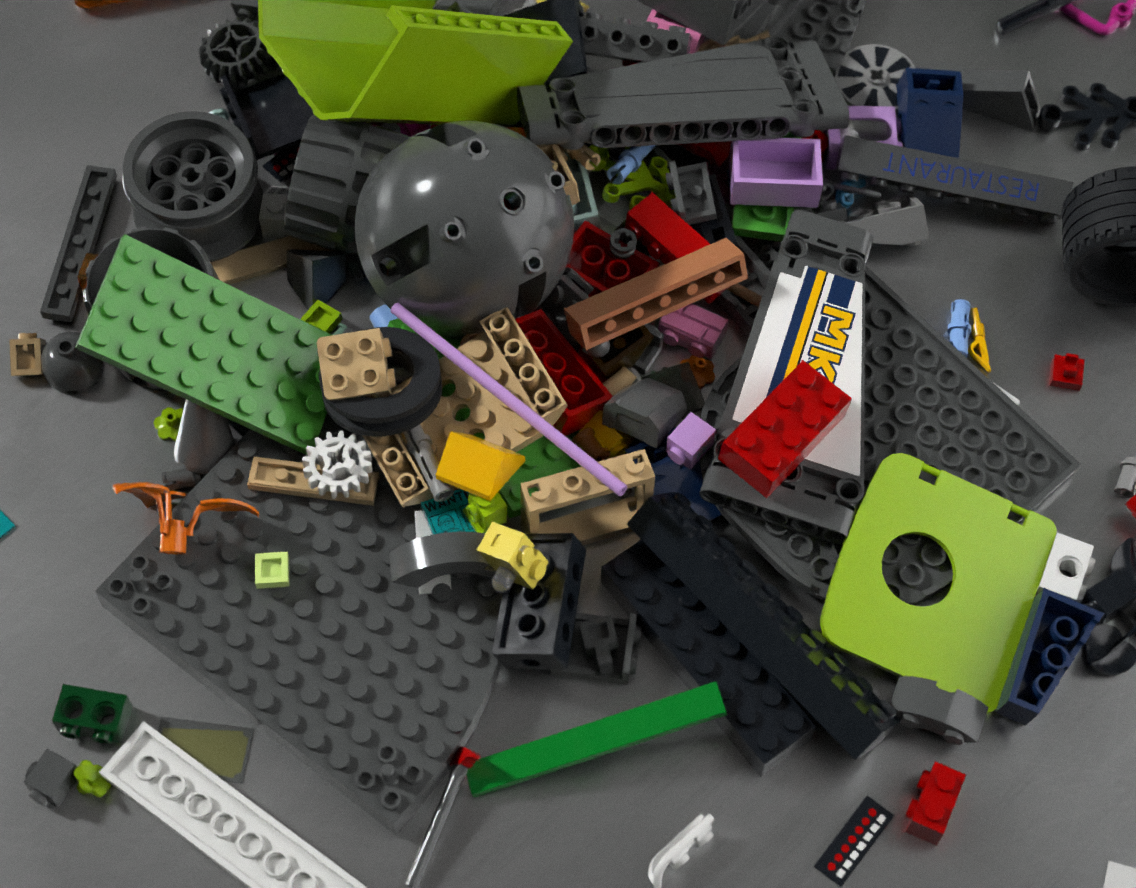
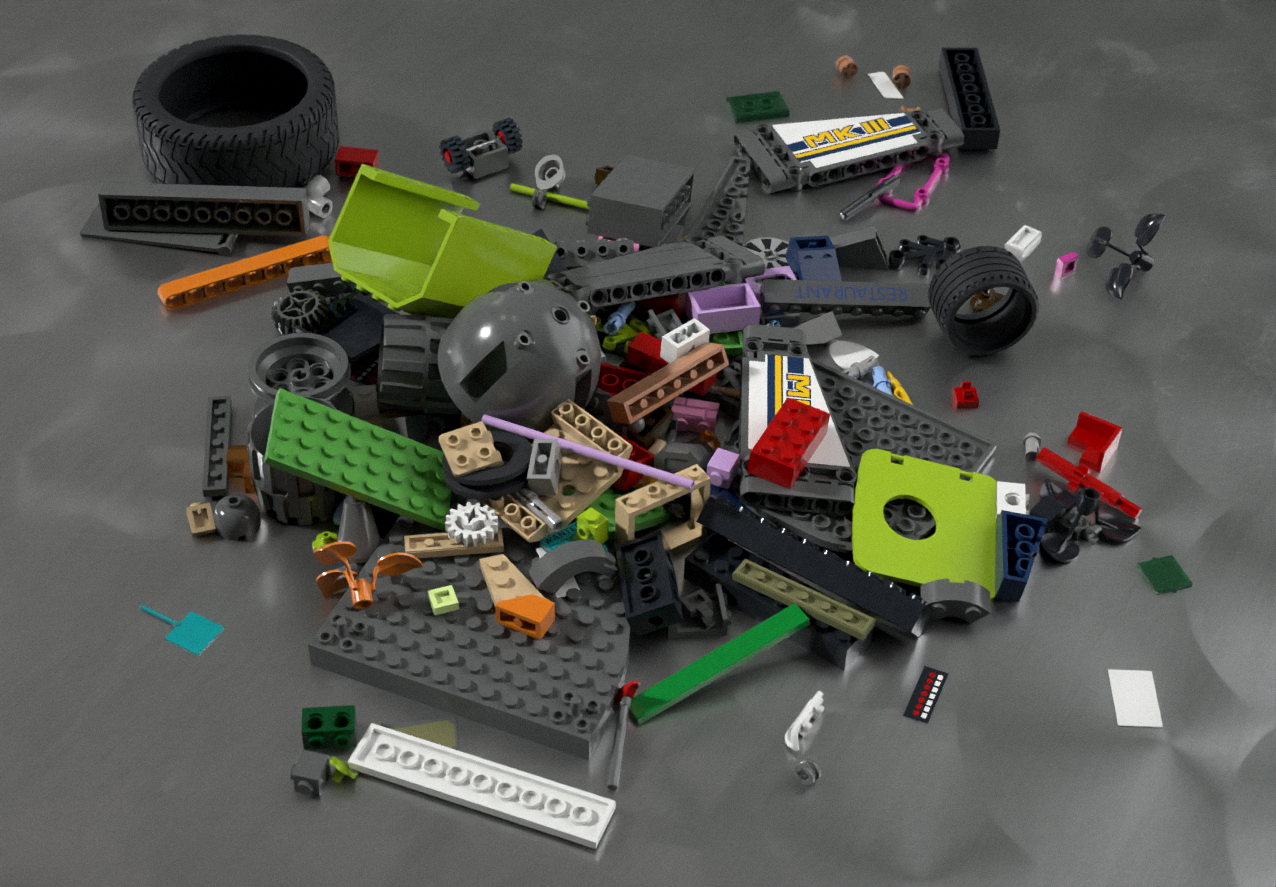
camera: 15 degrees left, 20 degrees down
yellow slope [436,431,526,501] -> none
light yellow piece [477,522,549,593] -> none
dark grey bush [610,228,637,259] -> none
red brick [905,761,966,846] -> none
none -> tan wing [479,554,545,605]
none -> orange slope [495,594,555,640]
none -> light grey brick [527,439,563,495]
none -> white brick [660,318,710,364]
none -> olive tile [732,559,876,641]
none -> white sticker [829,341,880,370]
none -> light grey pin [842,355,879,379]

